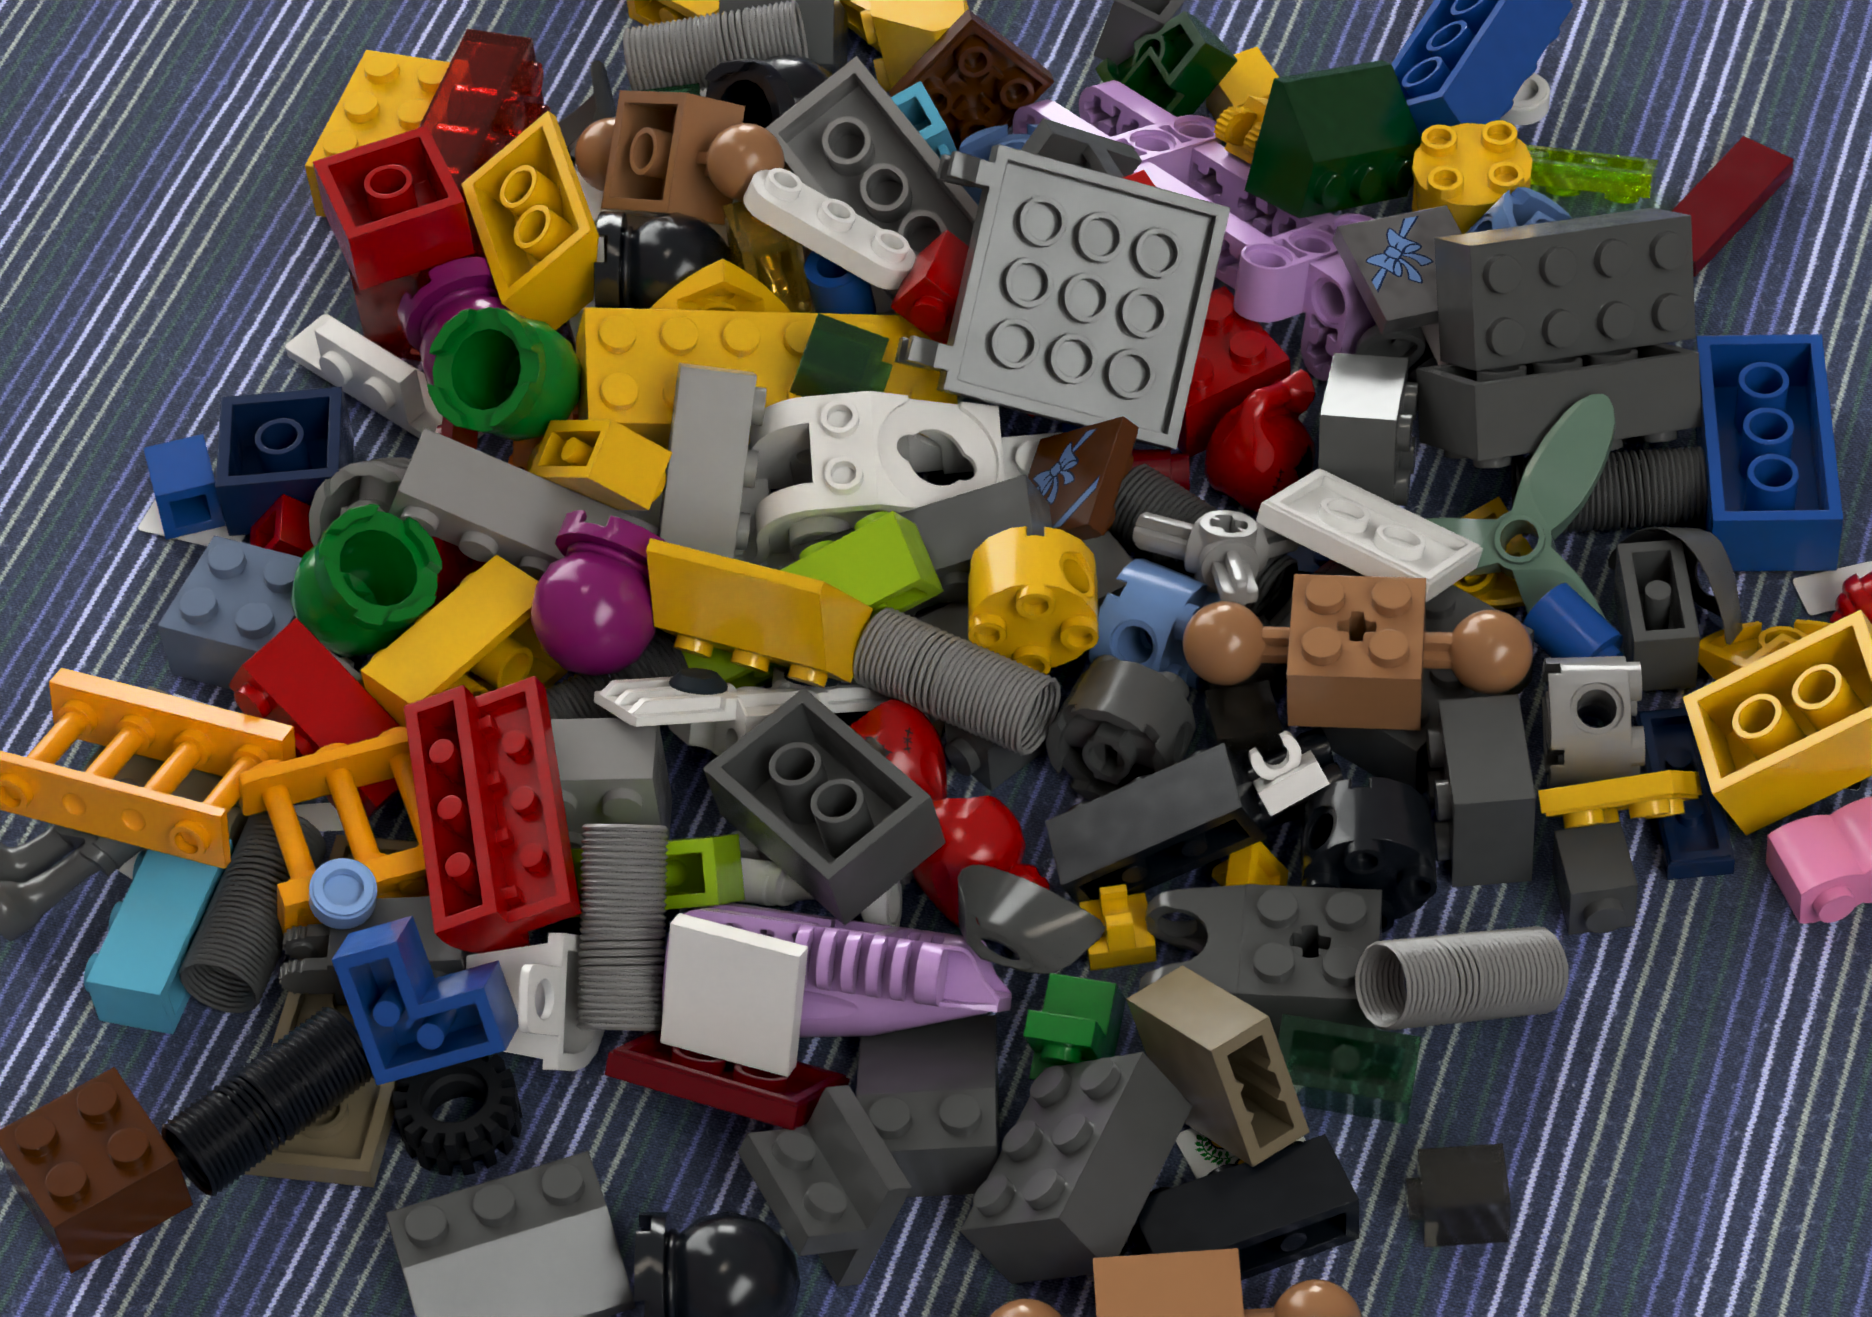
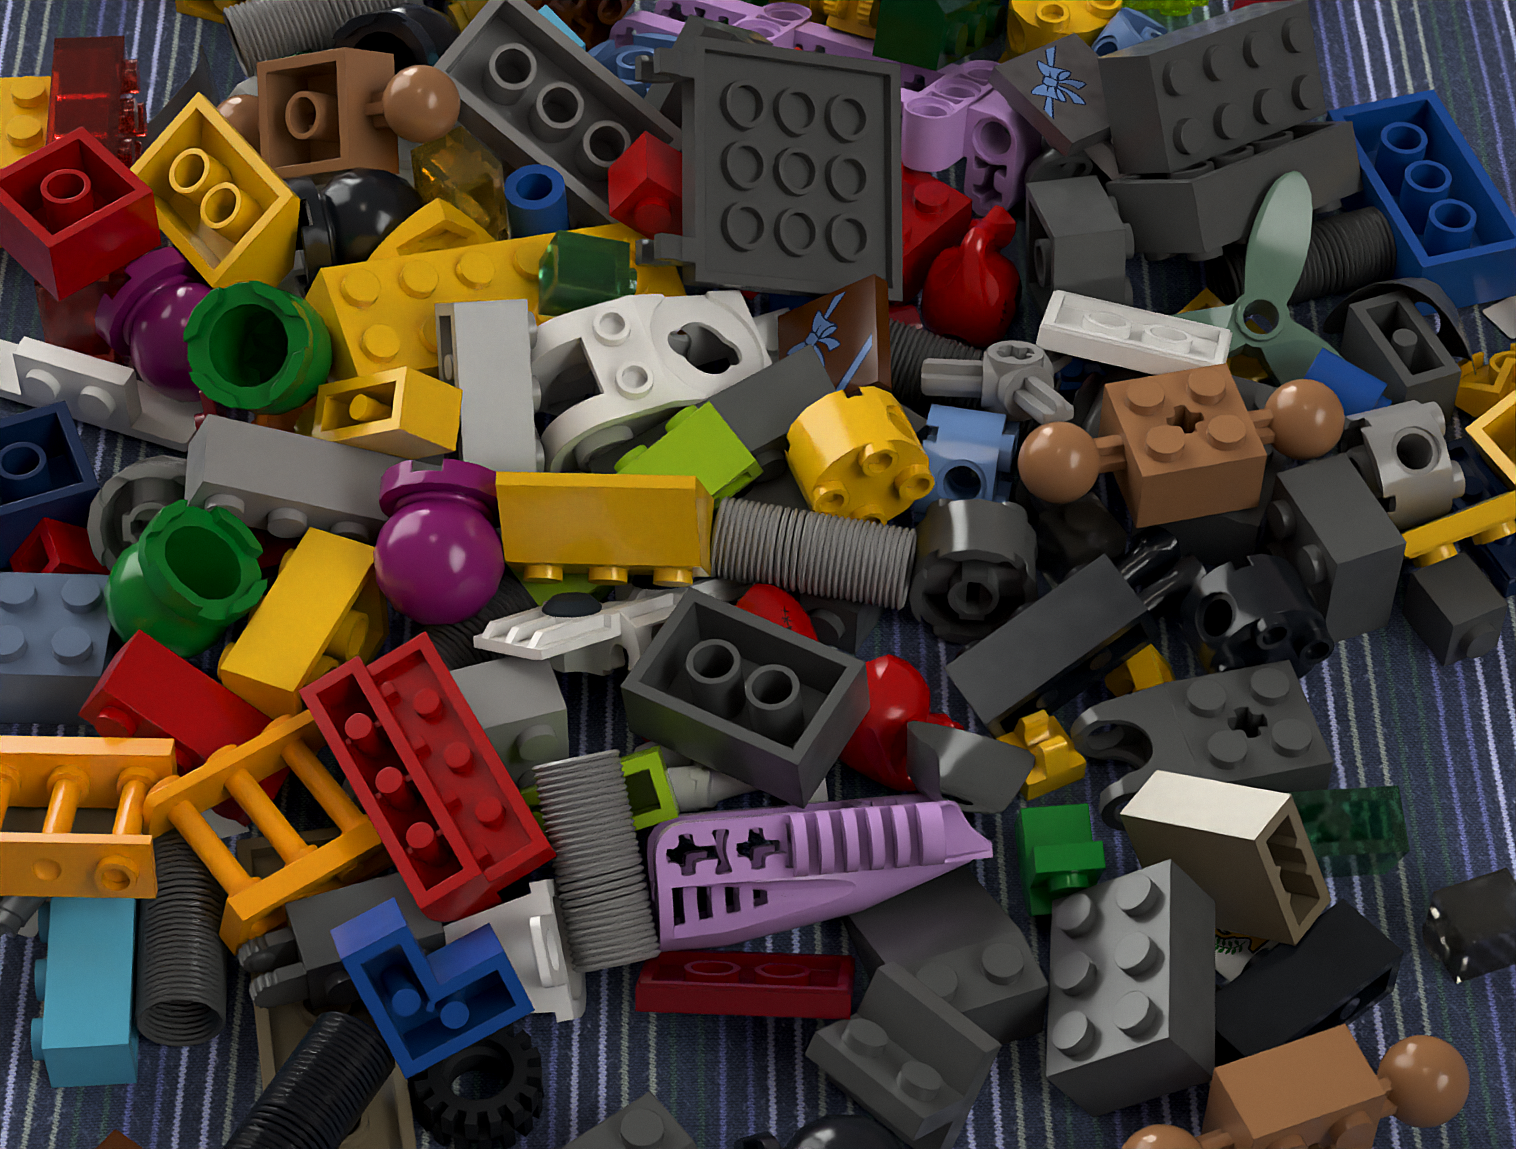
camera: 25 degrees left, 0 degrees up
light blue tile [309,858,377,929] -> none
white tile [660,913,808,1077] -> none
white plate [743,168,916,290] -> none
white tile [1249,730,1330,816] -> none
light grey piece [1355,926,1569,1031] -> none

